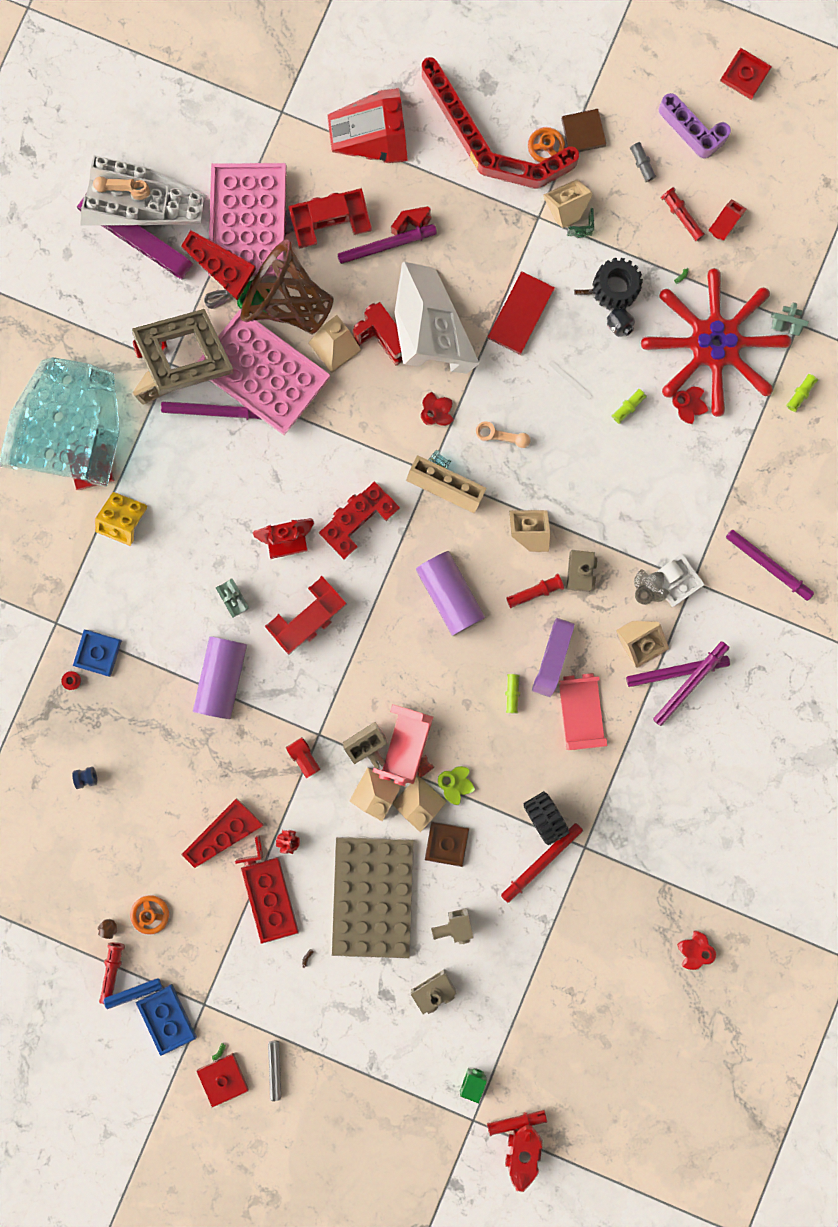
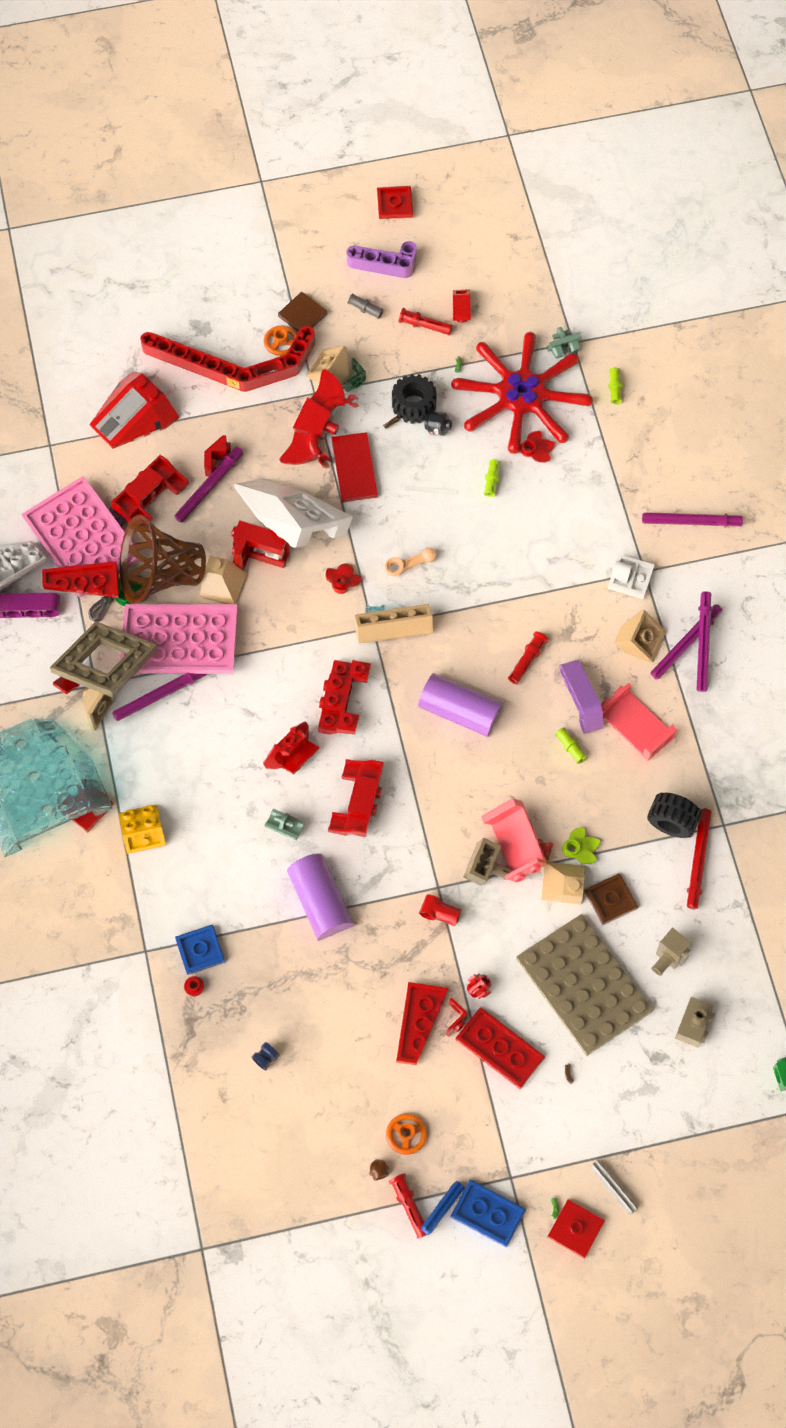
camera: 35 degrees left, 20 degrees down
tan slope [350,767,401,822] -> none
tan slope [509,510,550,552] -> none
dark tan brick [566,550,597,592] -> none
clear smoke plate [634,569,670,605] -> none
none -> red torso [279,369,359,468]

